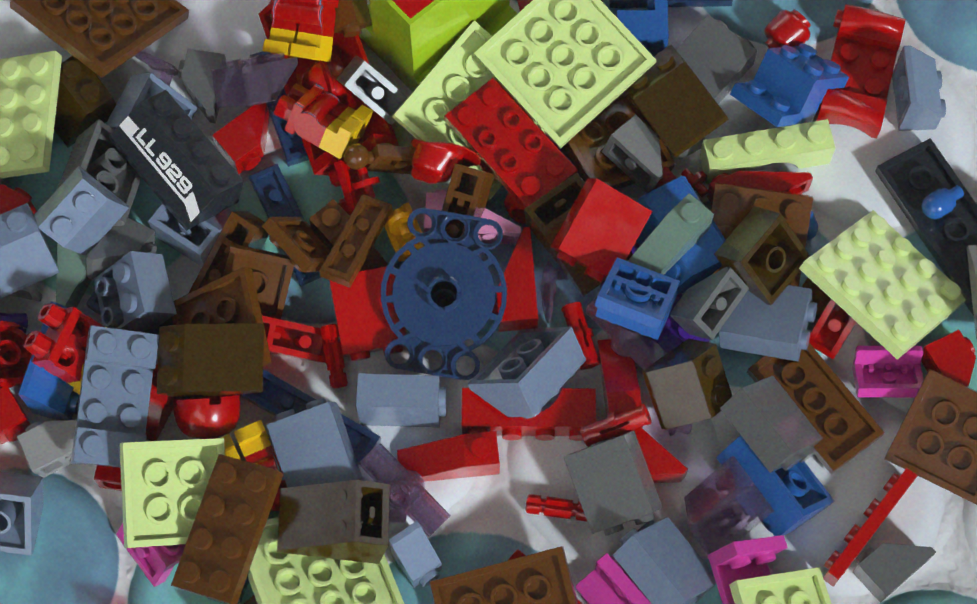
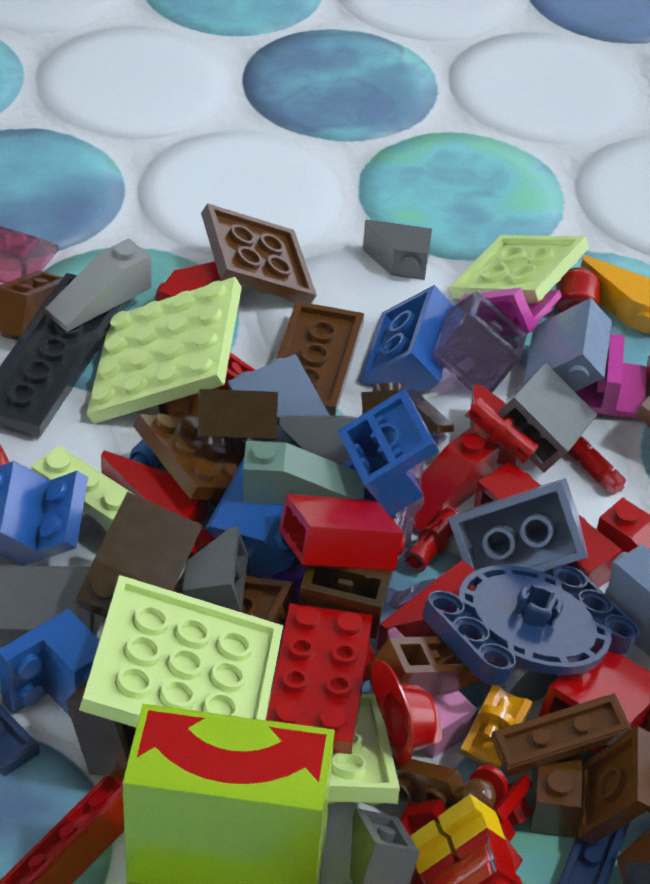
camera: 135 degrees left, 25 degrees down
dark grey brick [720,376,823,473] -> none
red plate [823,468,918,587] -> none
dark pink bracket [852,346,924,398] -> none
blue cylinder [922,185,964,219] -> none

